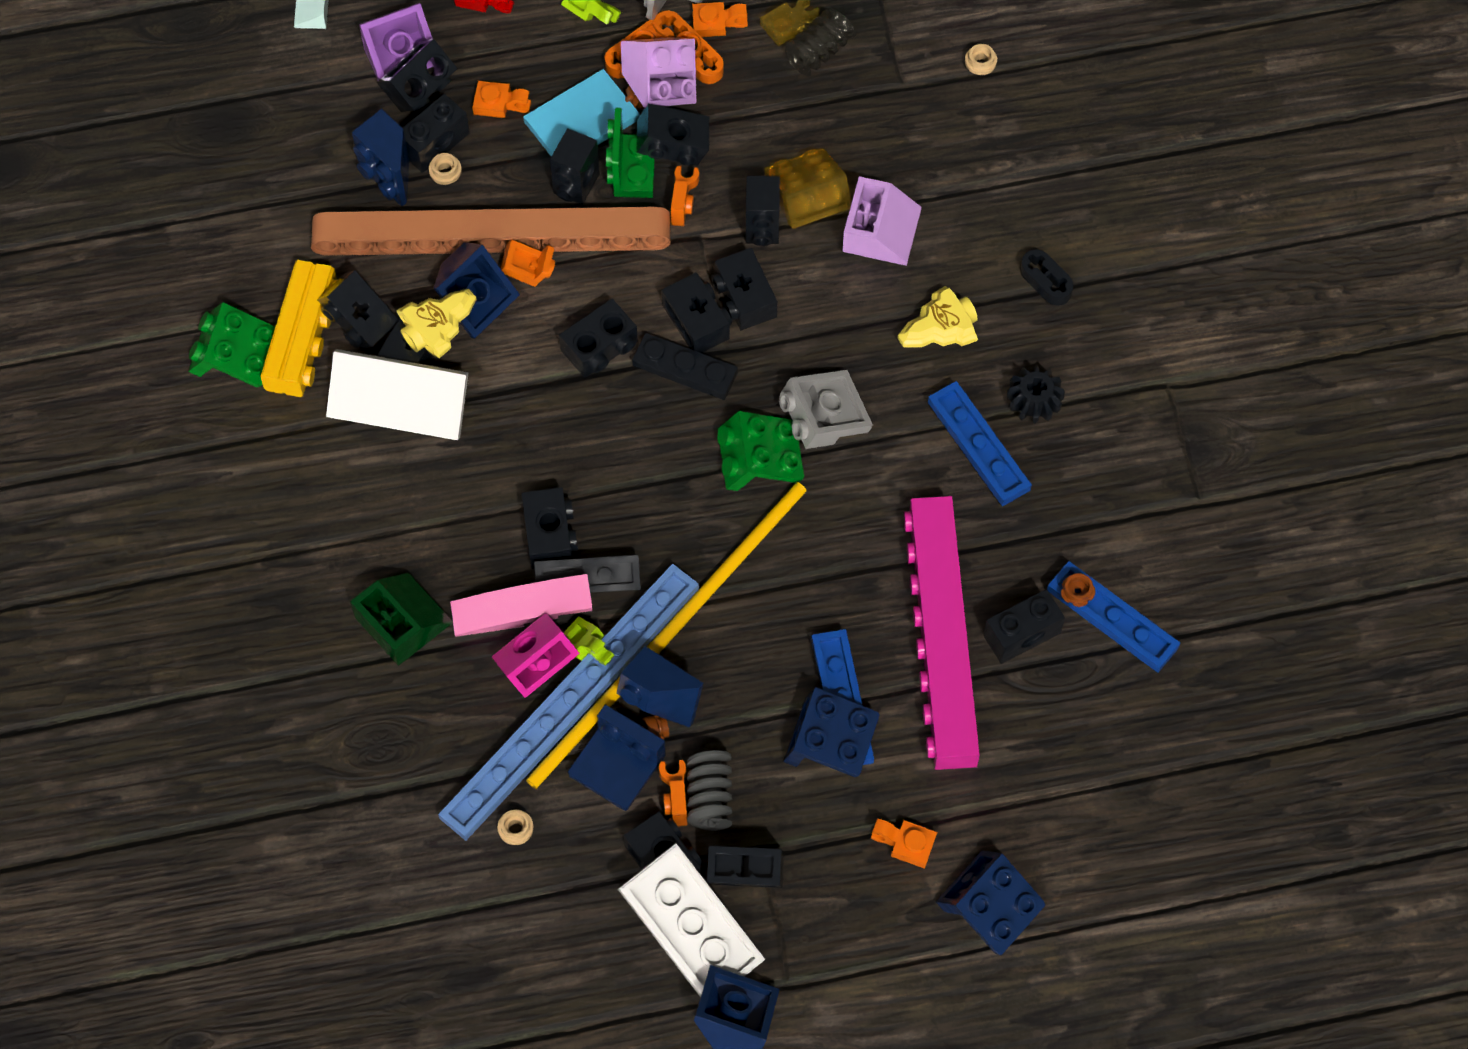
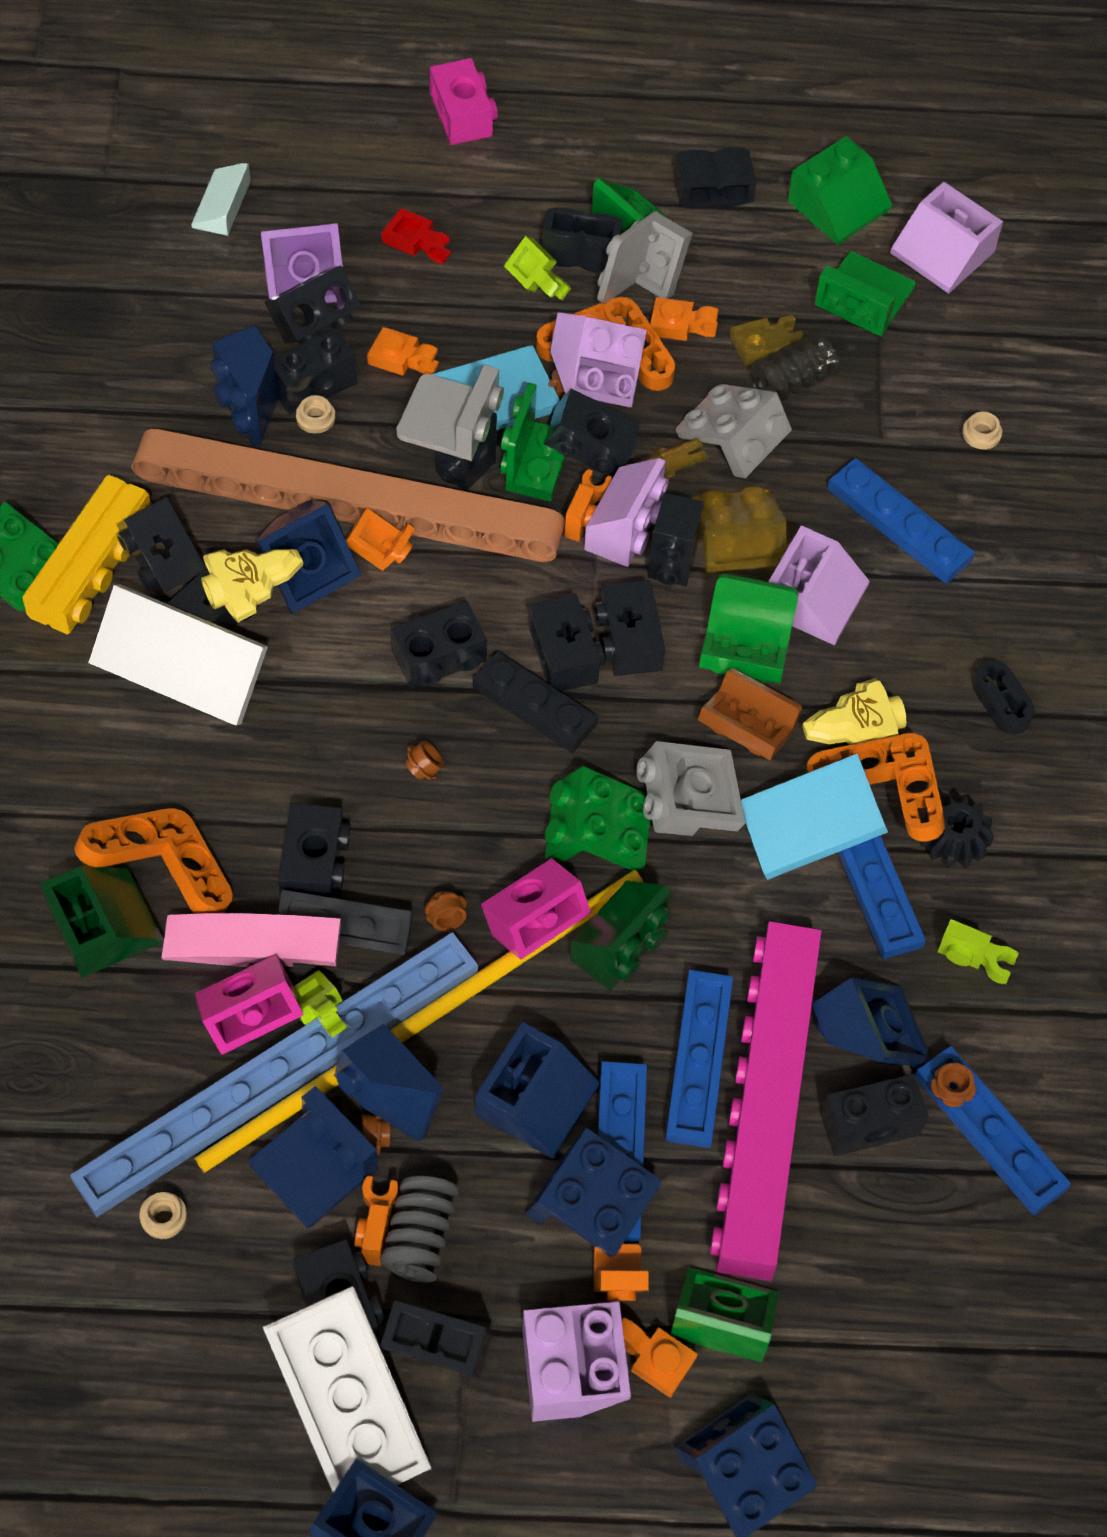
camera: 10 degrees right, 5 degrees down
none -> orange beam [74,808,233,914]
none -> light grey bracket [397,365,504,461]
none -> dark orange plate [406,741,445,780]
none -> dark orange plate [425,891,467,931]
none -> dark blue slope [475,1022,600,1159]
none -> dark pink brick [481,858,591,960]
none -> lavender slope [522,1302,631,1422]
none -> dark green slope [570,880,671,991]
none -> lavender slope [584,458,669,567]
none -> orange bracket [594,1244,649,1301]
none -> clear yellow pin [625,437,706,479]
none -> blue plate [665,970,733,1148]
none -> green slope [671,1267,779,1363]
none -> light grey bracket [675,384,792,478]
none -> dark orange bracket [698,668,802,760]
none -> green bracket [699,574,799,684]
none -> medium azure tile [741,754,888,880]
none -> orange beam [807,733,945,842]
none -> dark blue slope [812,978,932,1067]
none -> blue plate [828,458,975,584]
none -> lime plate [938,919,1019,984]

